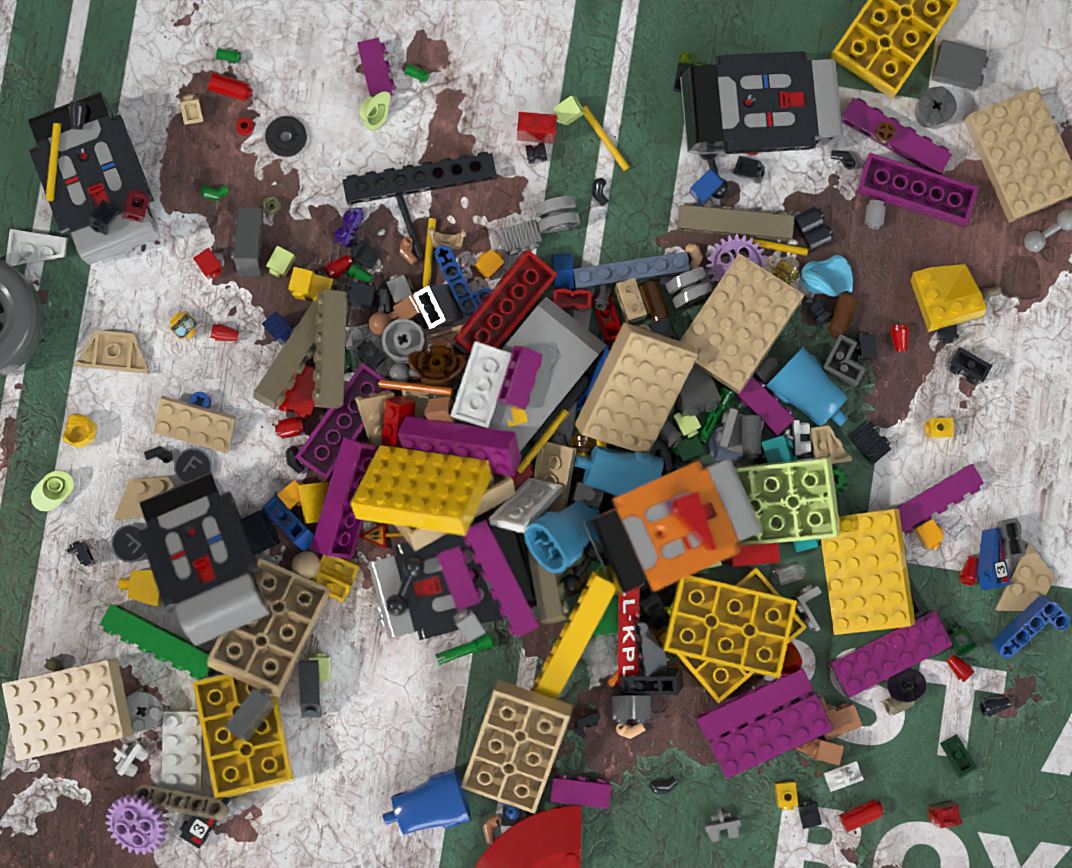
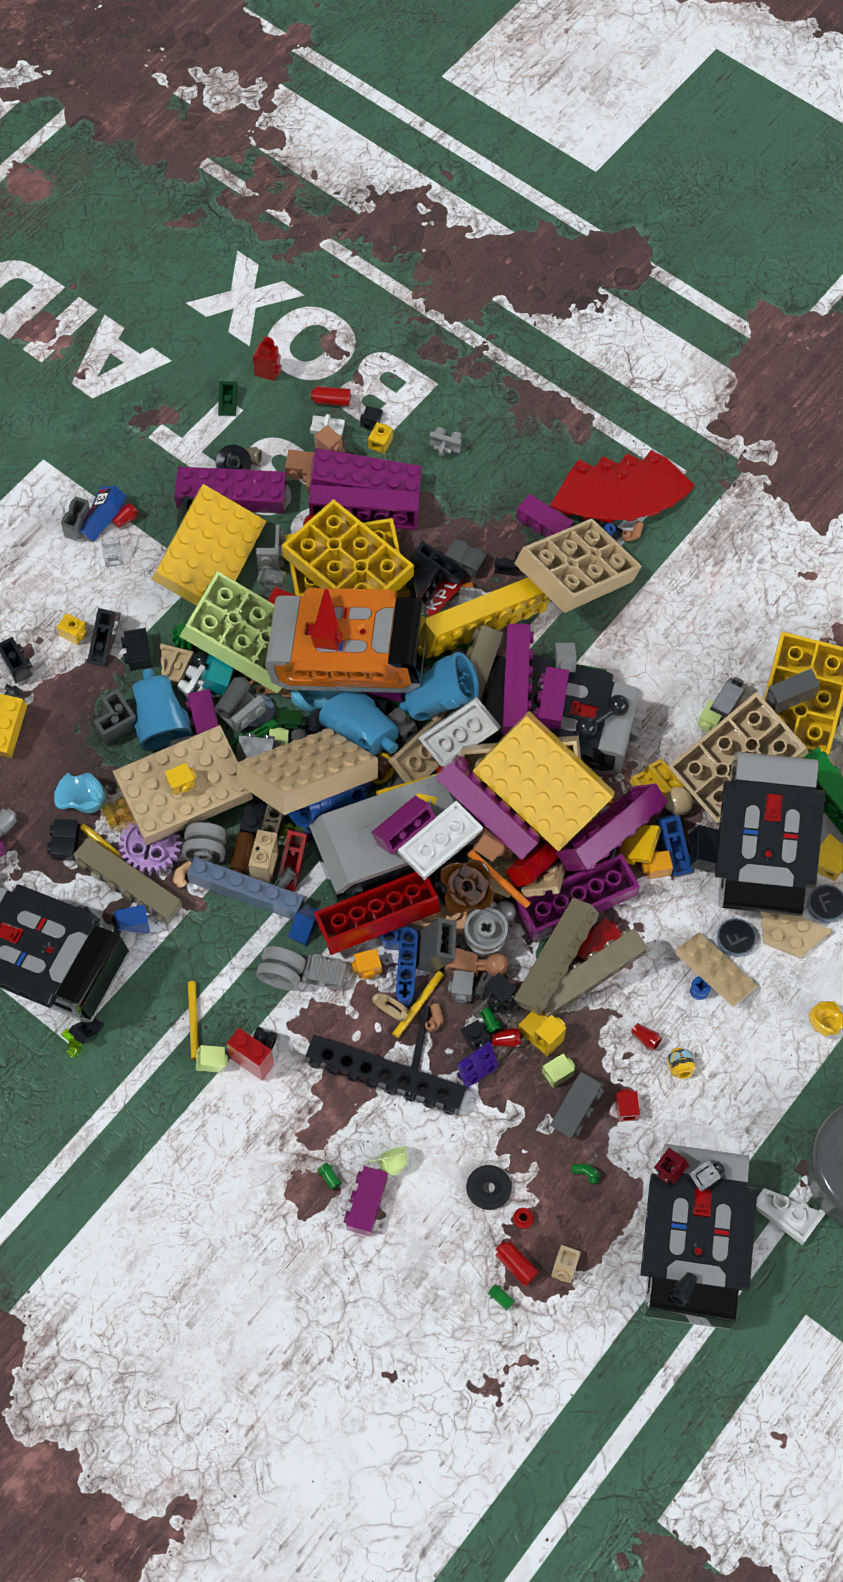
camera: 145 degrees left, 20 degrees down
yellow bar [45,123,61,201] -> none
tan wing [74,330,149,374] -> none
black arm [144,446,173,463] -> none
clear blue brick [261,311,293,345] -> none
olive plate [263,196,281,215] -> none
red brick [275,417,304,439] -> none
black arm [285,445,305,474] -> none
black brick [356,340,387,371] -> none
blue torso [382,768,472,835] -> none
red brick [553,289,592,312] -> none
black arm [592,178,609,207] -> none
light nougat arm [616,723,646,739] -> none
black arm [649,776,679,794] -> none
black wheel [806,299,833,325] -> none
reddish brown brick [828,294,857,338] -> none
black brick [854,332,877,362] -> none
red cone [890,324,909,352] -> none
magenta brick [894,464,984,534] -> none
light orange brick [914,519,945,550] -> none
red cone [946,654,974,682] -> none
dark green window [947,625,978,656] -> none
black cone [980,697,1010,717] -> none
blue beam [992,595,1070,658] -> none
tan wing [994,544,1055,611] -> none
none -> black slope [87,608,121,667]
none -> yellow brick [164,763,197,795]

